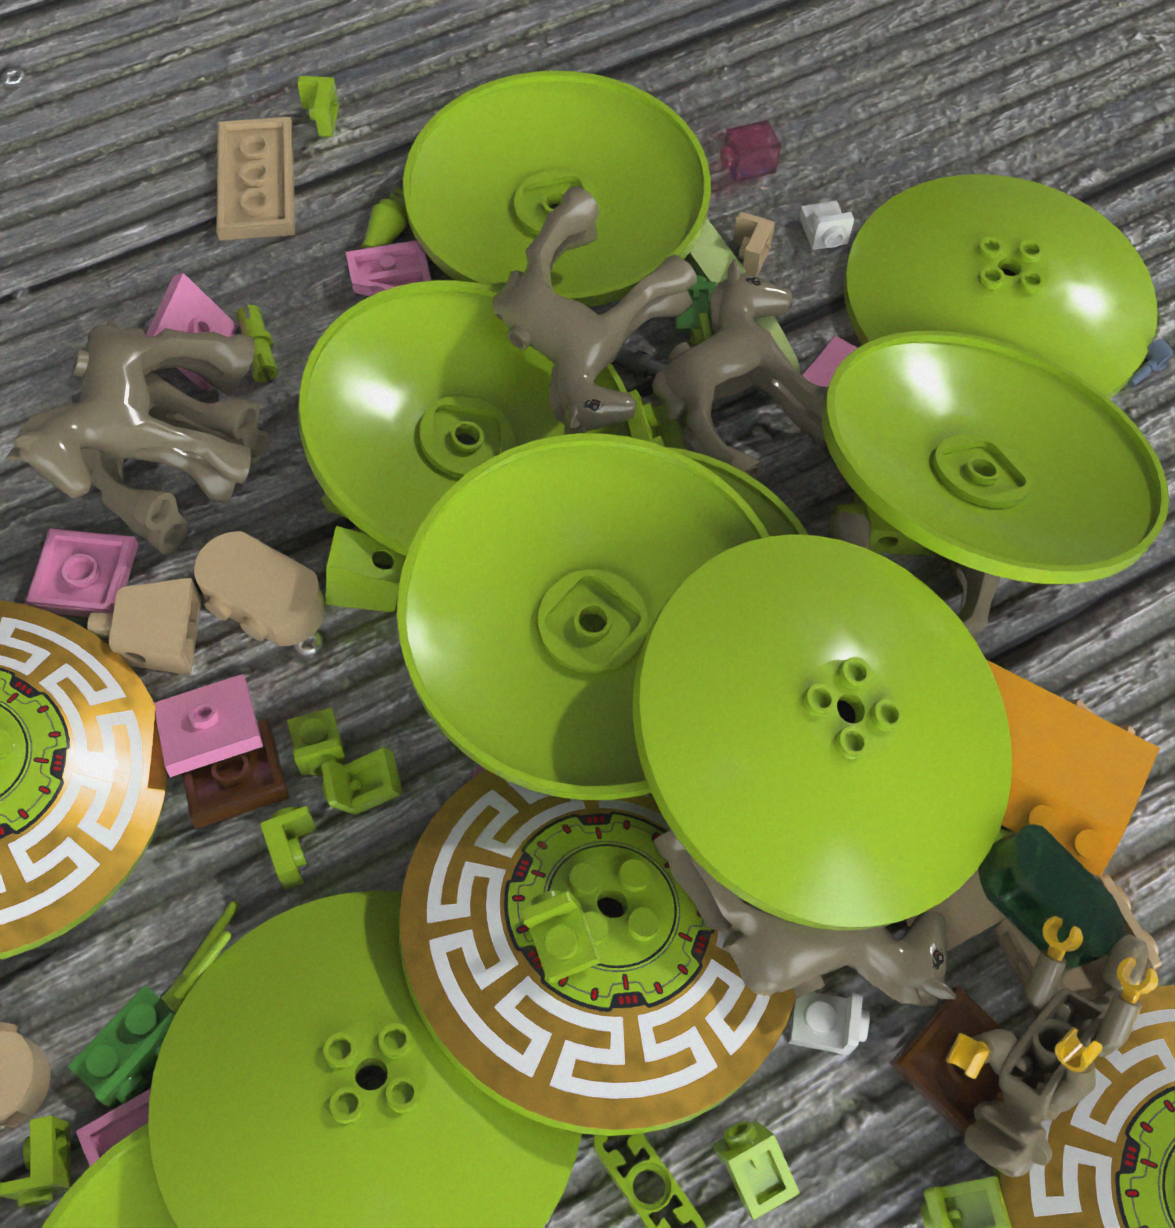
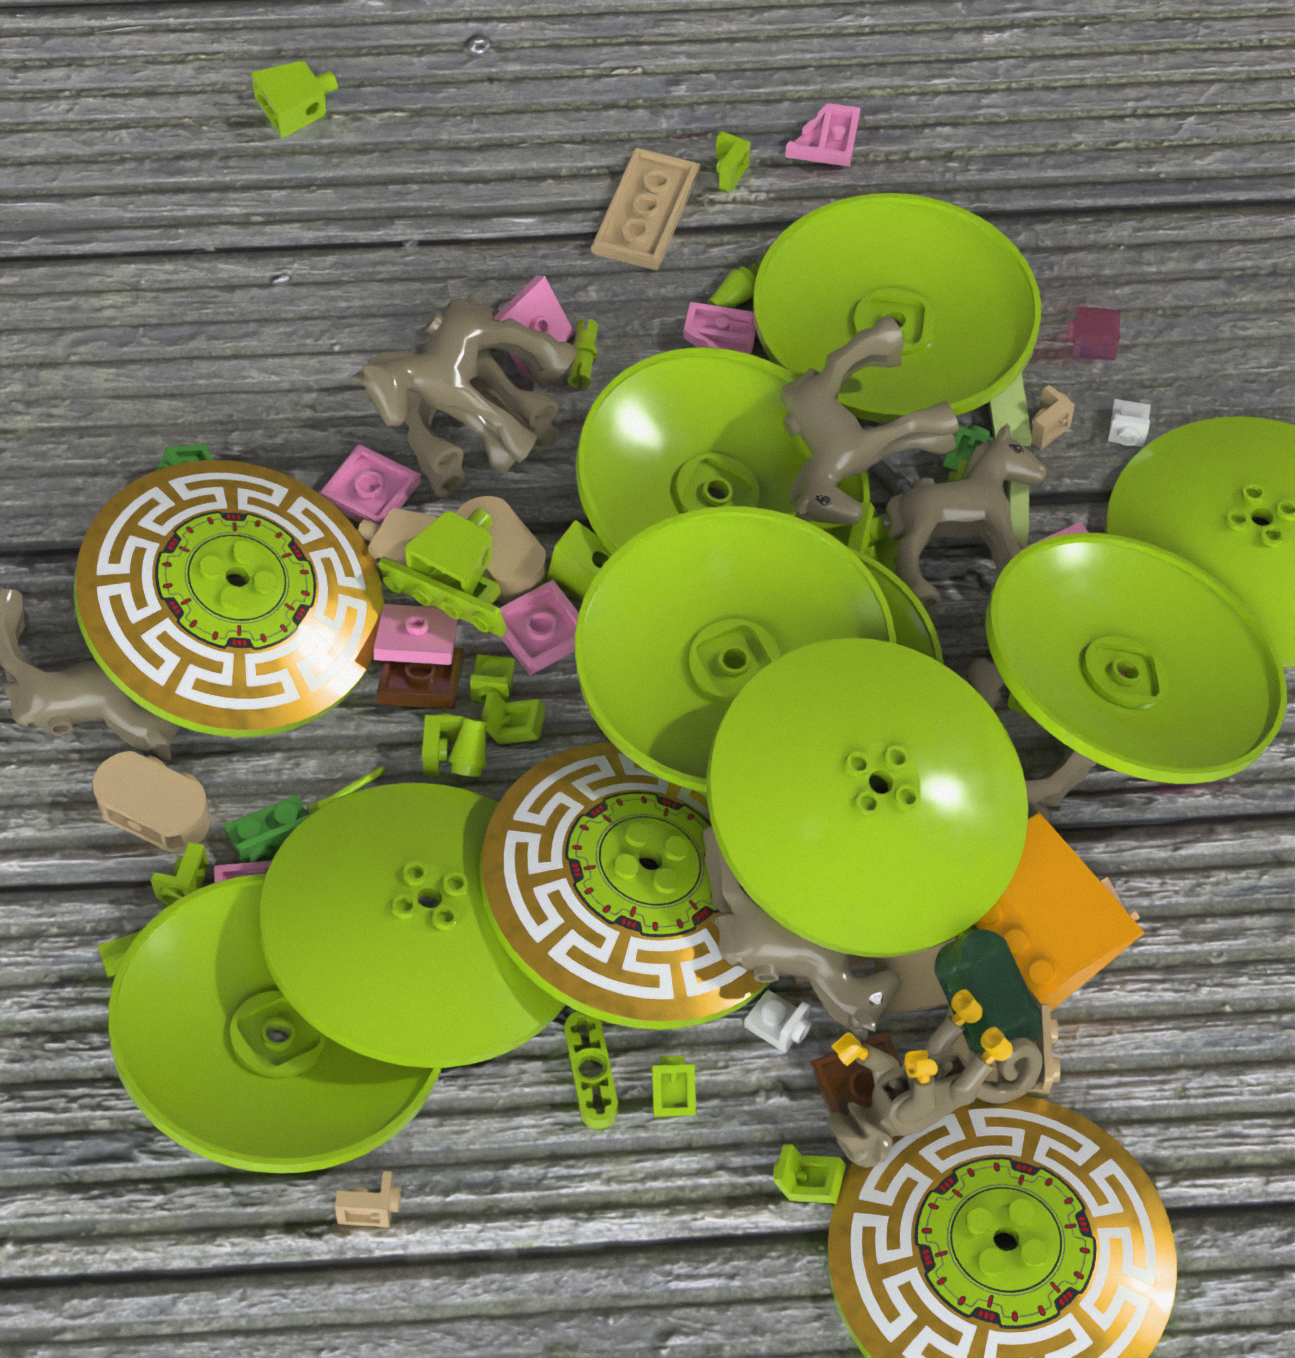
camera: 25 degrees right, 5 degrees down
lime bracket [519,890,601,983] -> none
none -> lime bracket [378,557,508,637]
none -> lime torso [405,508,494,595]
none -> lime cone [448,717,487,777]
none -> bright pink plate [499,580,579,676]
none -> bright pink wing [785,103,861,167]

